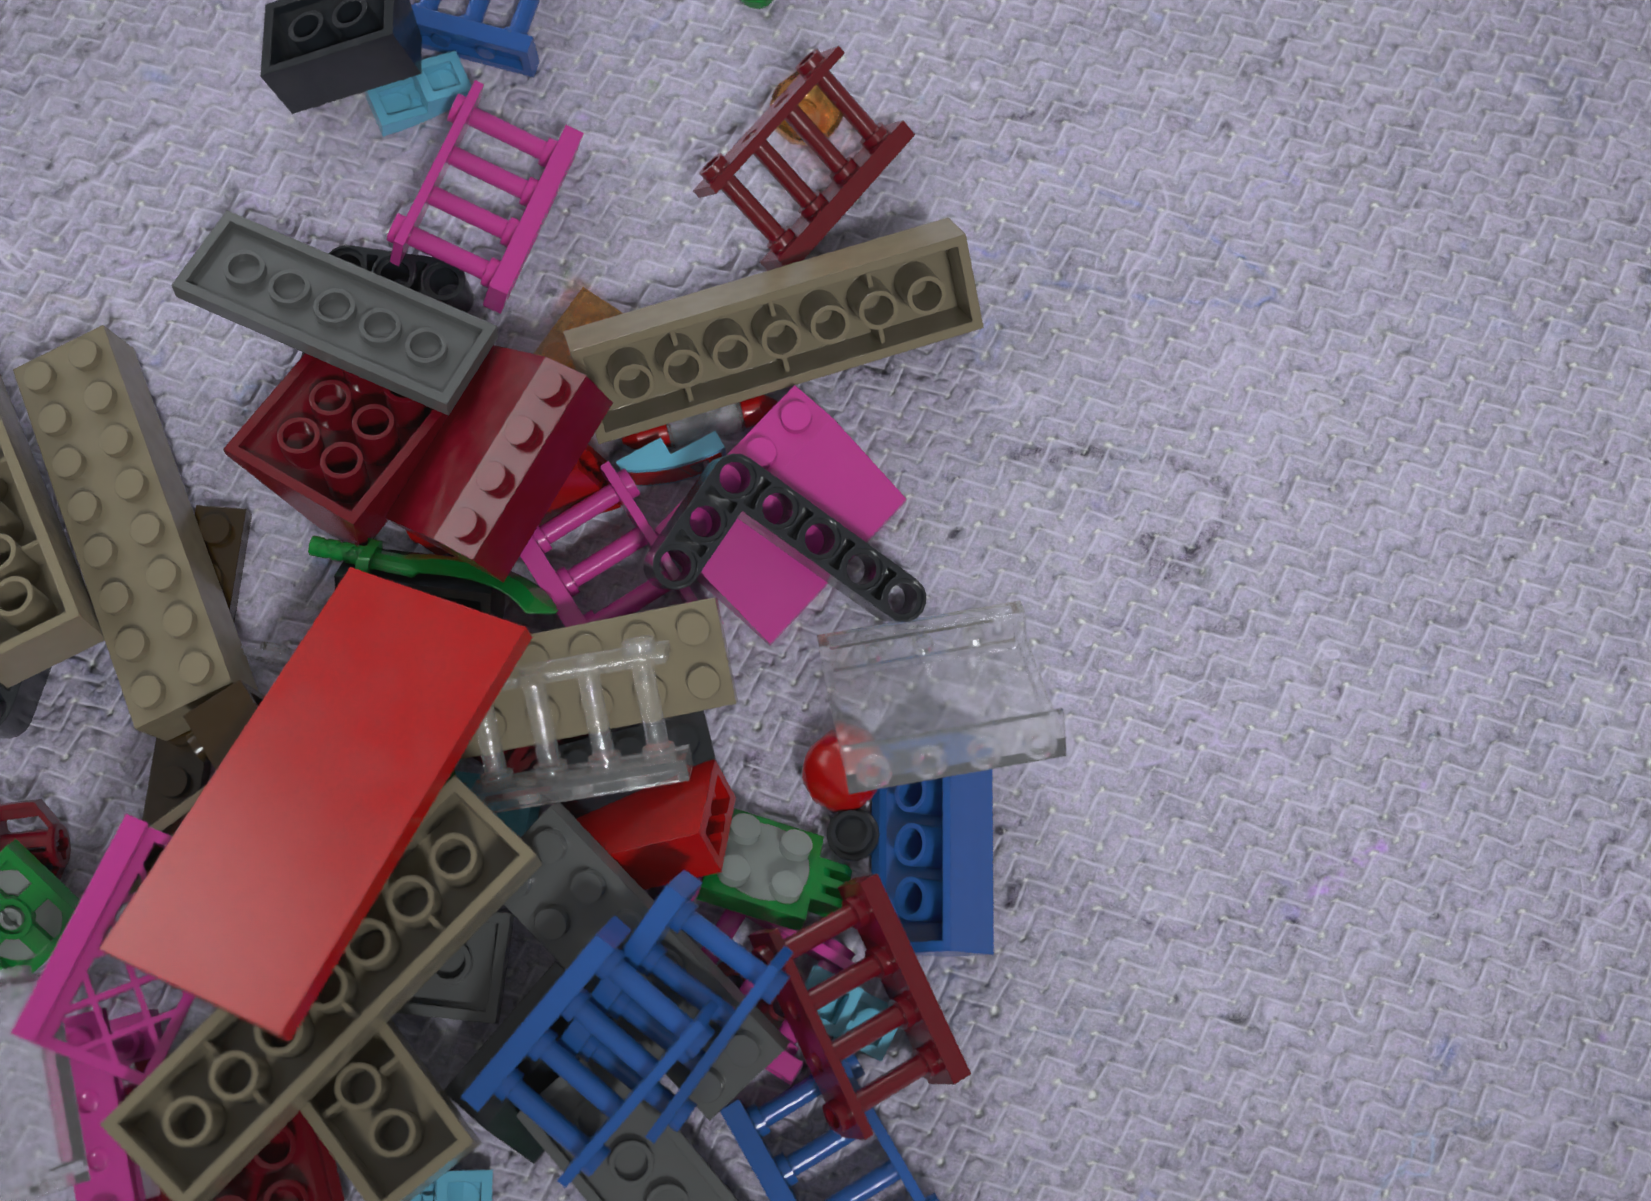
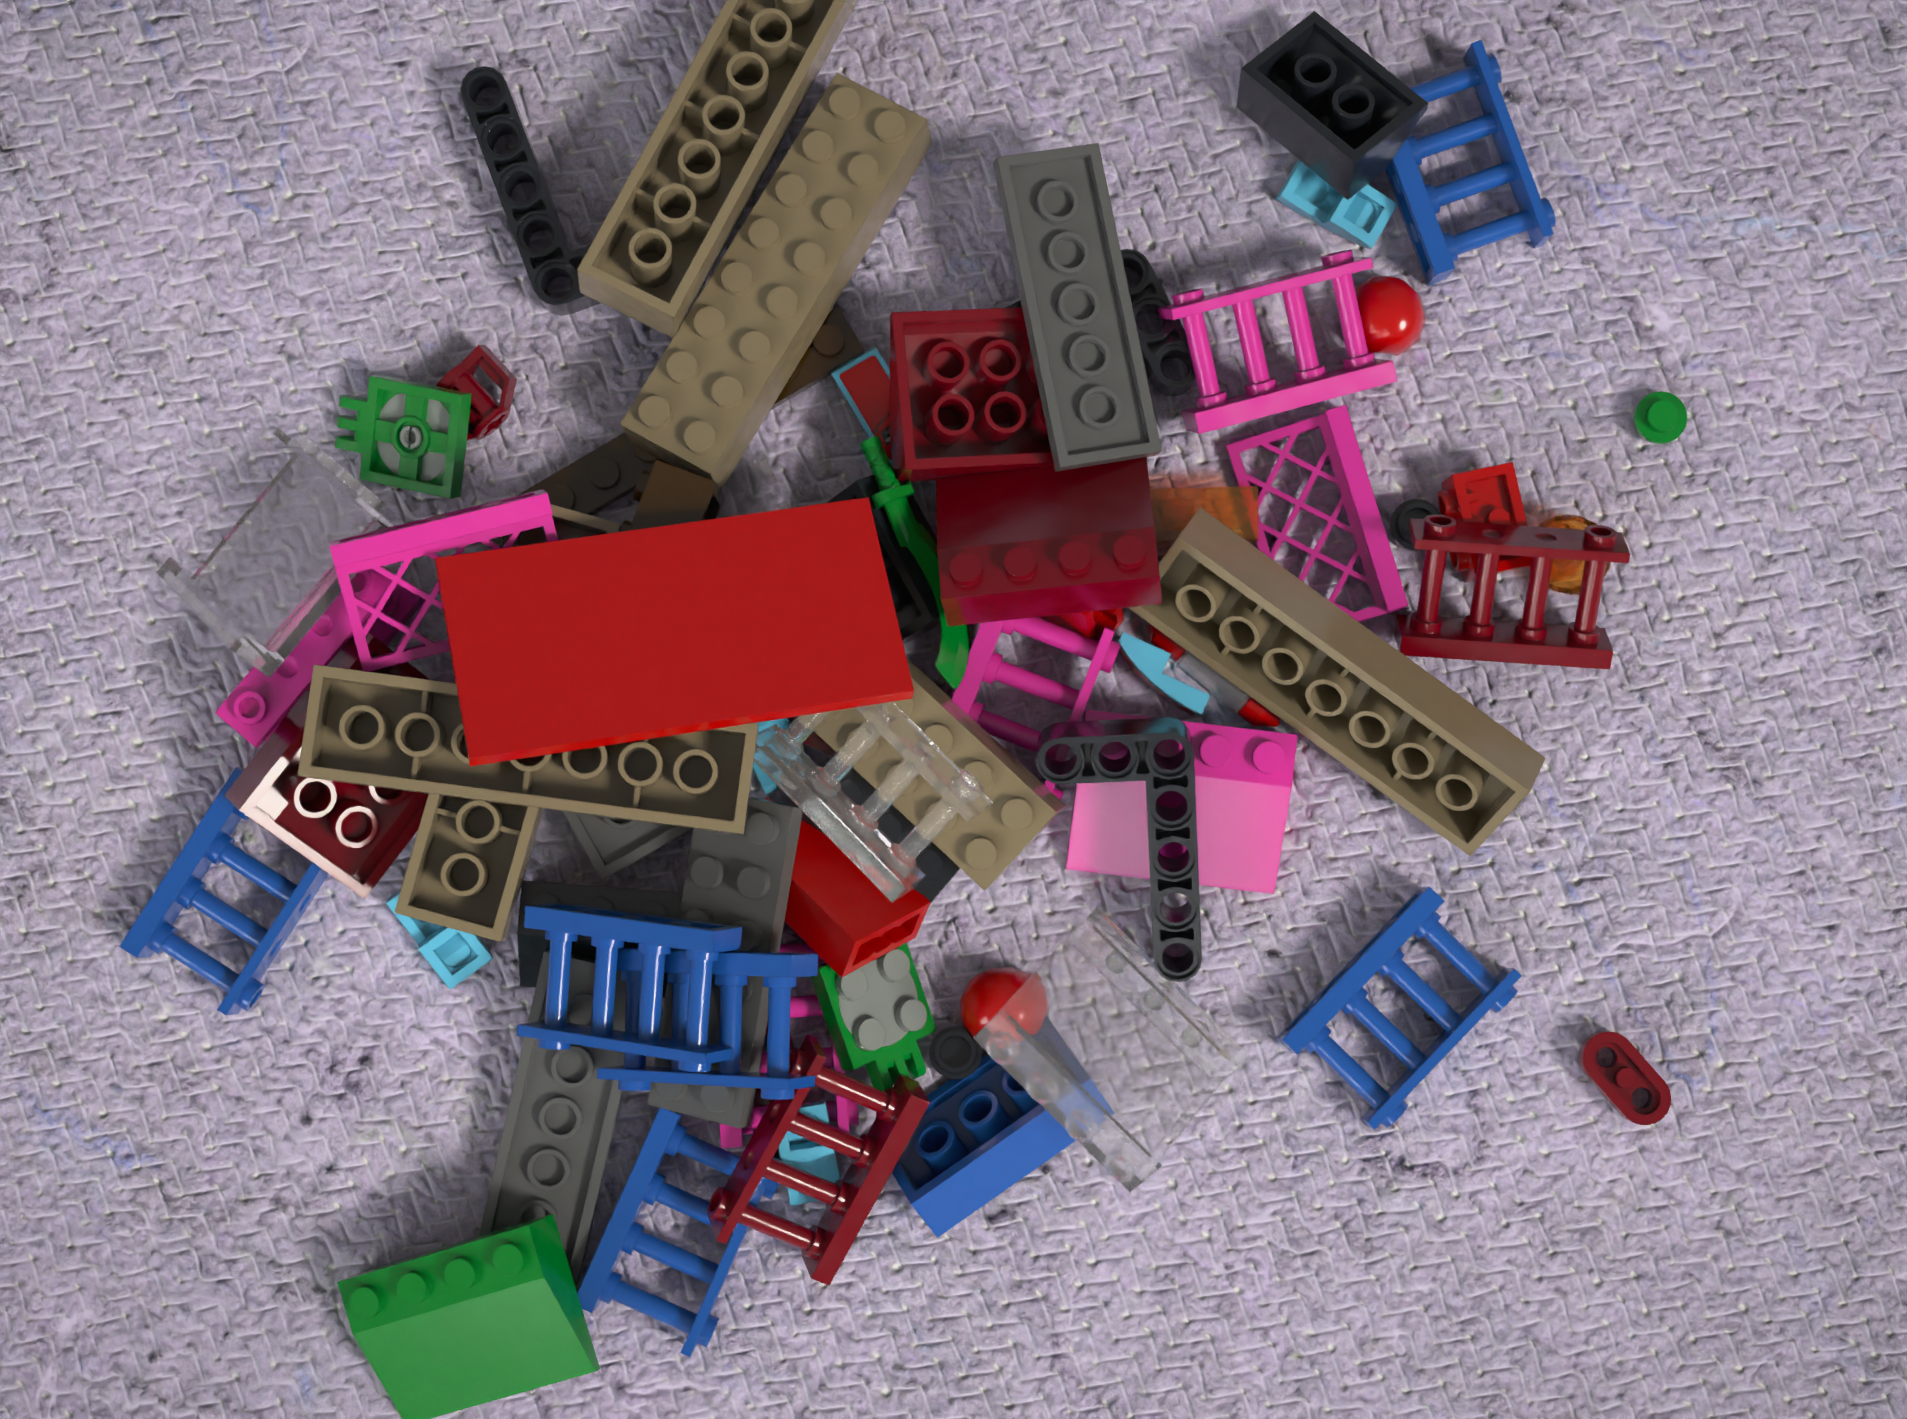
camera: 55 degrees right, 10 degrees up
none -> red slope [830,346,892,465]
none -> dark pink fence [1226,404,1409,622]
none -> blue fence [1276,886,1522,1130]
none -> red hair [1355,276,1426,356]
none -> black plate [1390,499,1440,552]
none -> red bracket [1437,462,1532,583]
none -> dark red plate [1578,1031,1671,1125]

